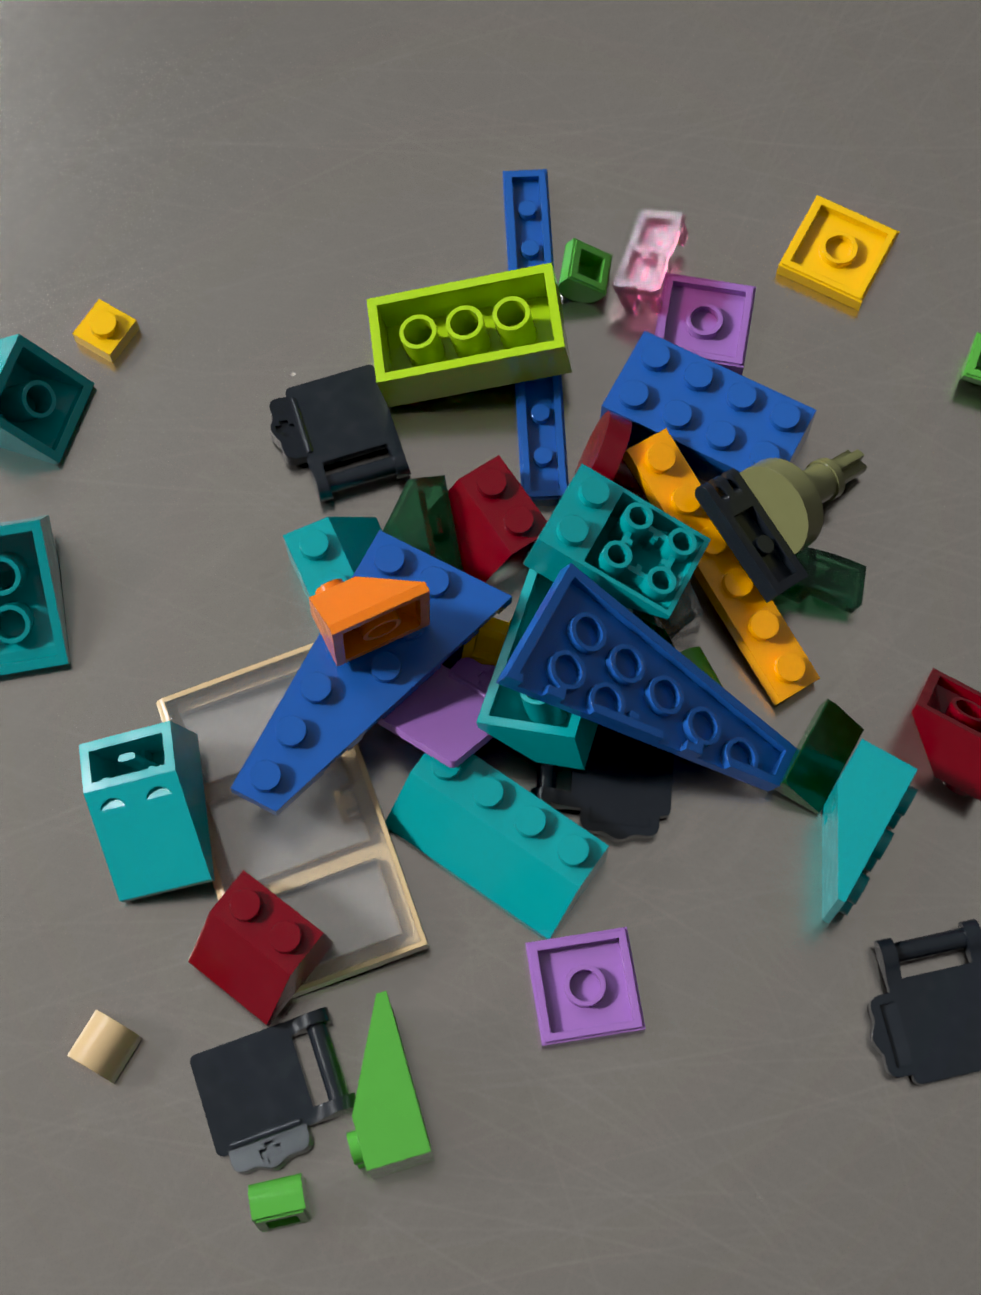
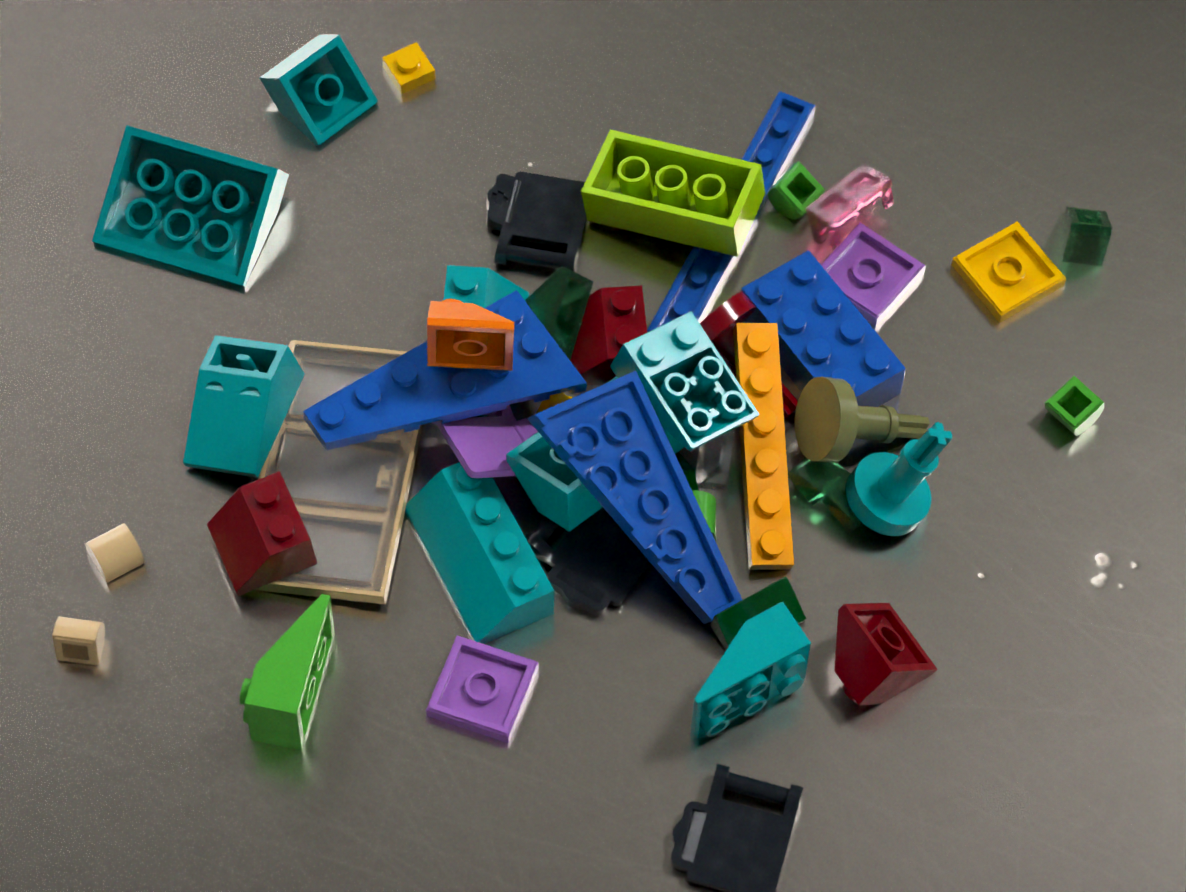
camera: 25 degrees right, 10 degrees down
black piece [190,1007,356,1175] -> none
bright green brick [248,1173,312,1232] -> none
black hinge [695,469,809,603] -> none
none -> tan brick [52,617,105,665]
none -> teal piece [846,422,952,536]
none -> clear green slope [1062,207,1112,267]

